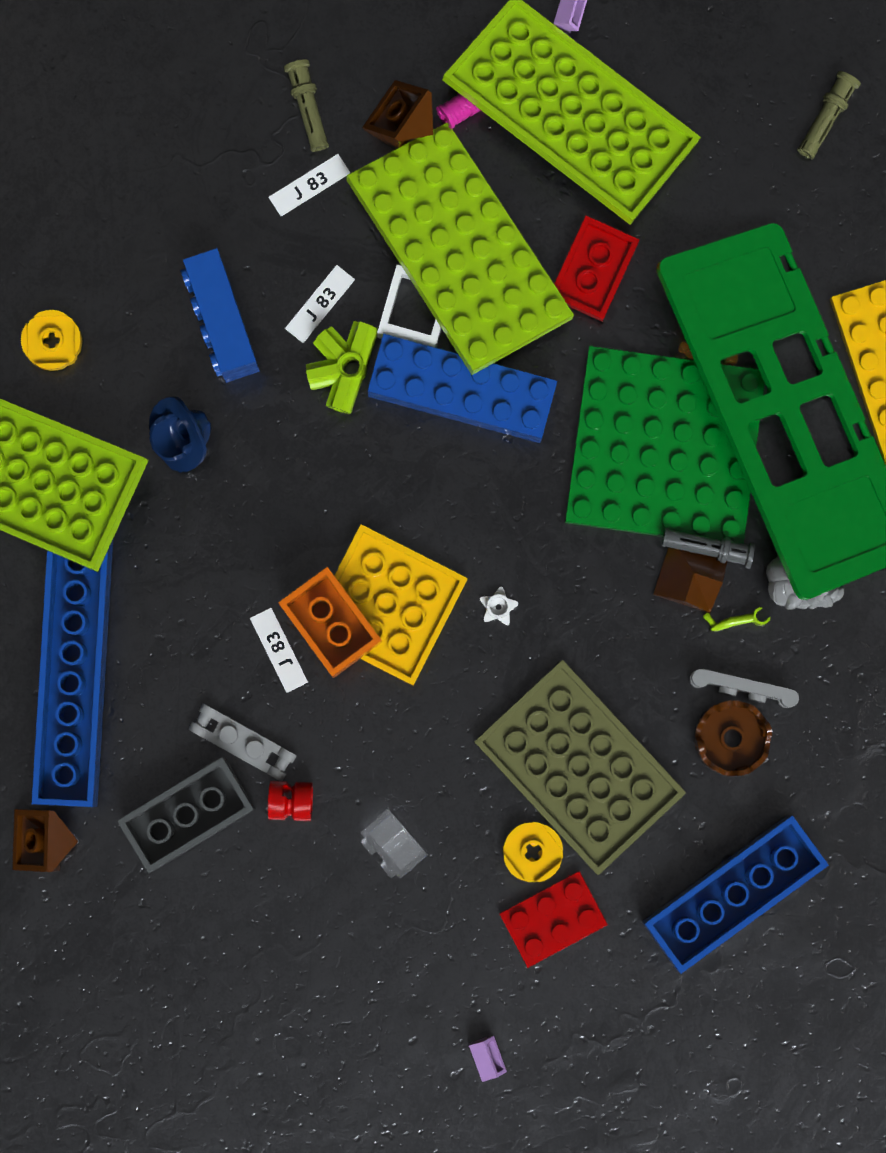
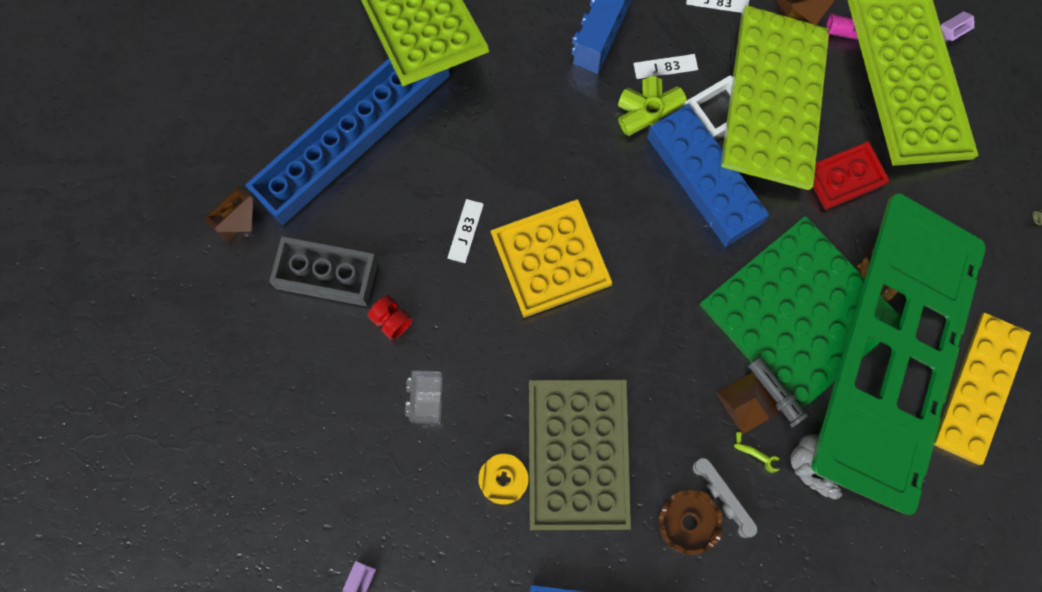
camera: 50 degrees right, 10 degrees down
dark blue hat [149,396,212,472] -> none
light grey plate [188,703,297,781] -> none
orange brick [278,567,382,678] -> none
white plate [480,587,519,625] -> none
red plate [499,871,608,968] -> none

